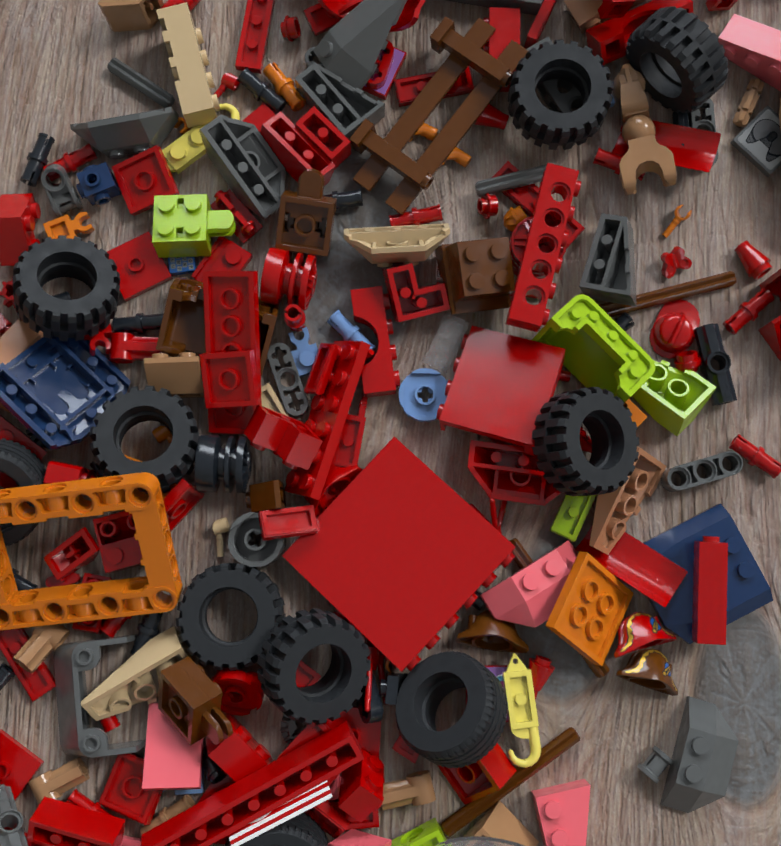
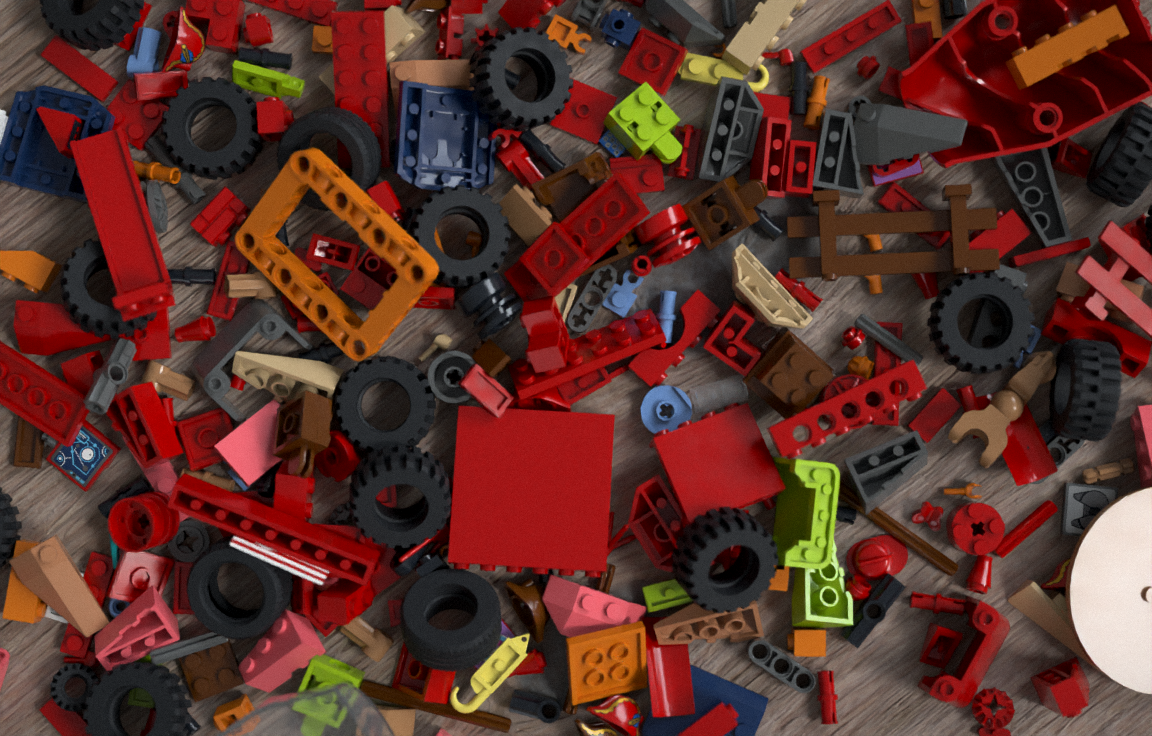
camera: 50 degrees right, 5 degrees up
red tile [304,343,339,395] -> none
none -> red cone [175,316,216,343]
none -> black piece [509,689,562,723]
none -> orange brick [787,628,826,657]
none -> red tile [907,388,962,443]
none -> red brick [946,502,1005,555]
none -> red axle [993,500,1058,558]

